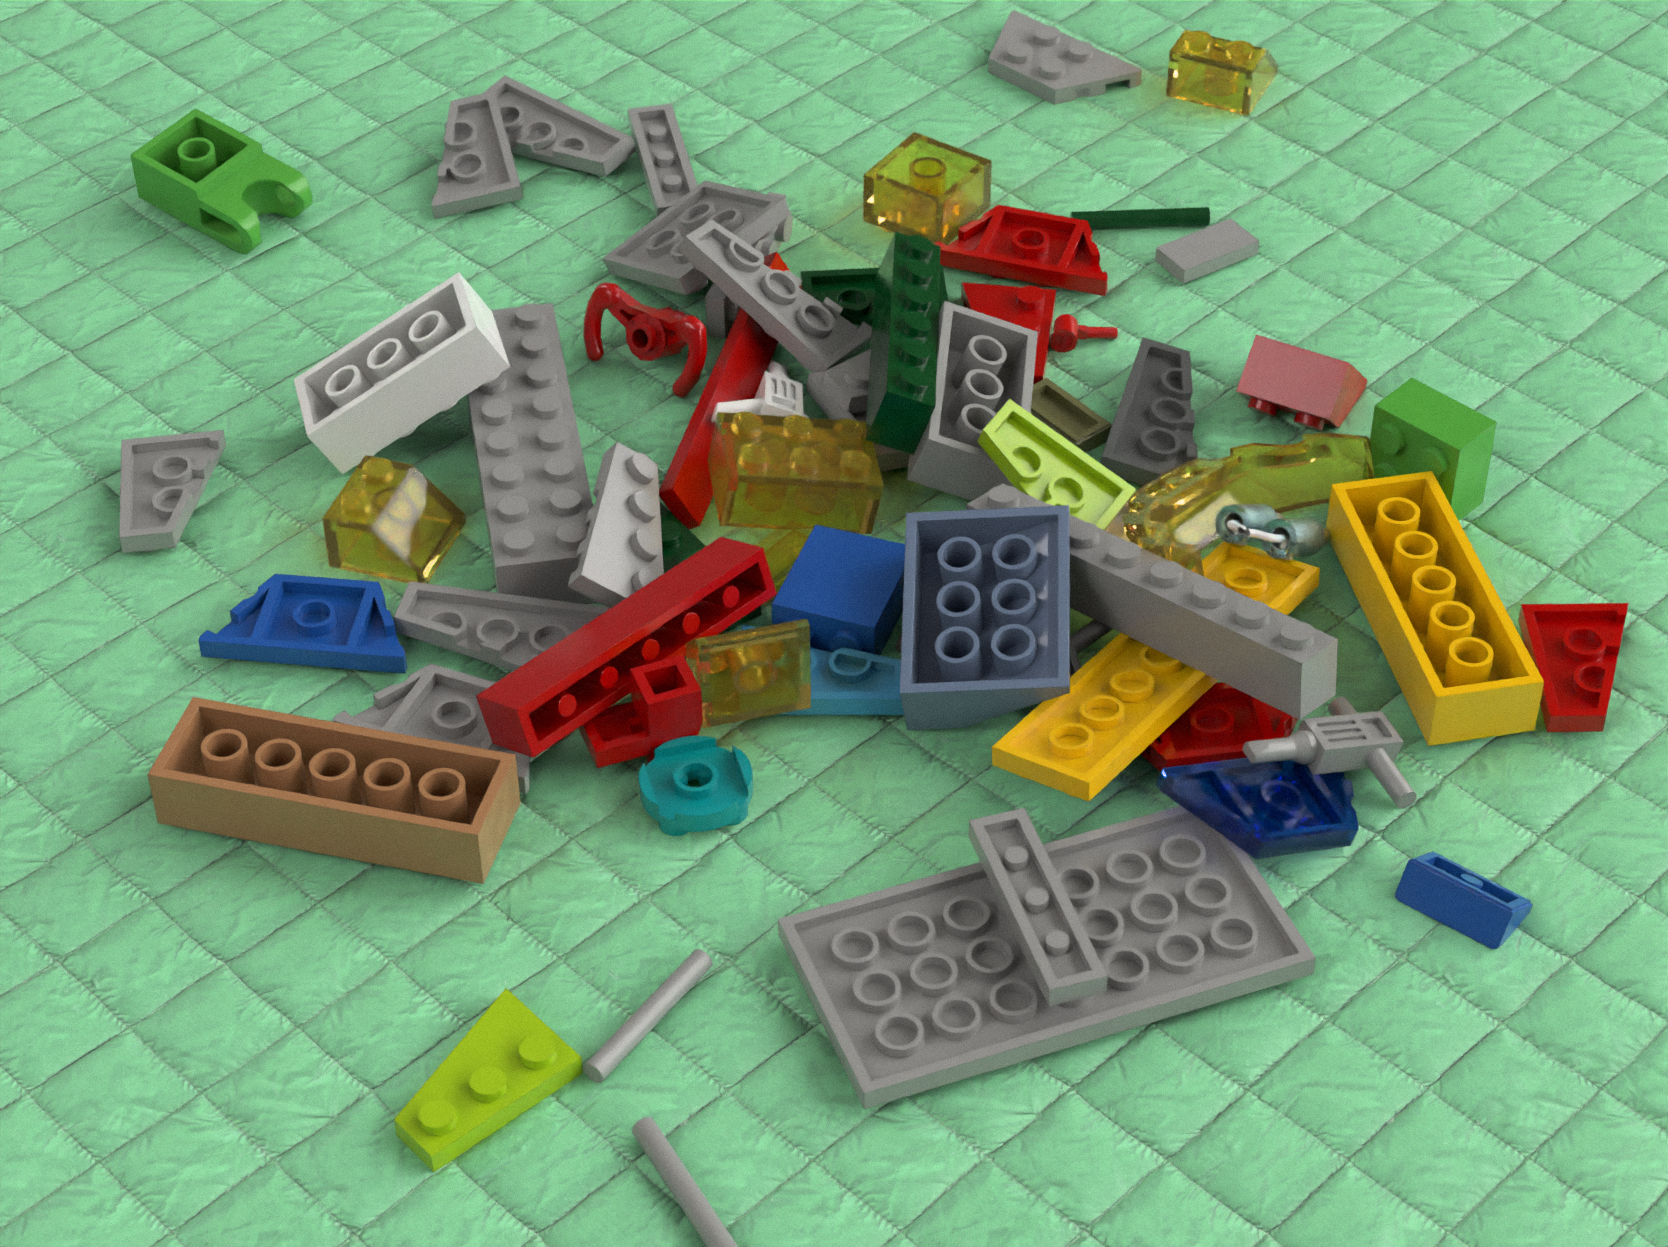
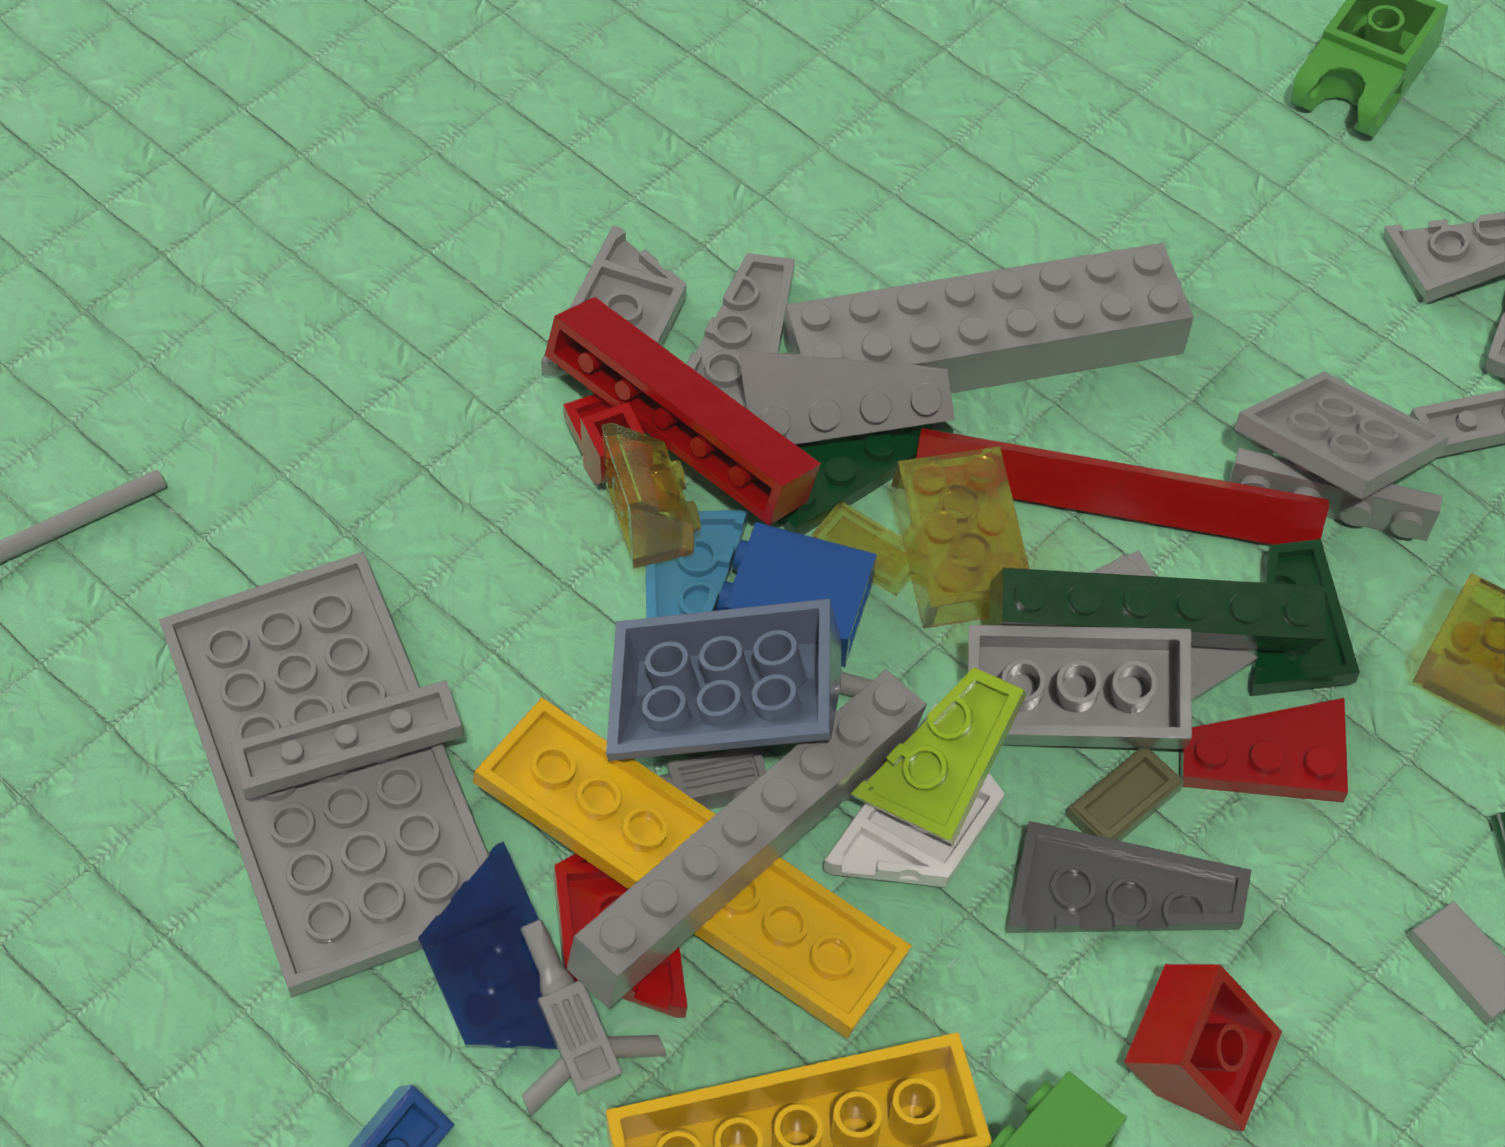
camera: 85 degrees right, 15 degrees up
light grey wing [119,430,226,553] -> none
medium nougat brick [147,697,521,884] -> none
blue wing [198,574,407,674] -> none
white brick [294,272,510,475] -> none
clear yellow slope [322,455,466,584] -> none
lime wing [394,988,583,1172] -> none
red piece [583,282,707,398] -> none
light grey bar [583,949,713,1083] -> none
teal plate [639,735,753,836] -> none
light grey wing [678,220,872,372] -> none
white piece [711,361,837,461] -> none
red wing [934,205,1108,296] -> none
red hand [1050,314,1118,353] -> none
clear yellow windscreen [1122,433,1375,576] -> none
clear light blue piece [1215,503,1331,560] -> none

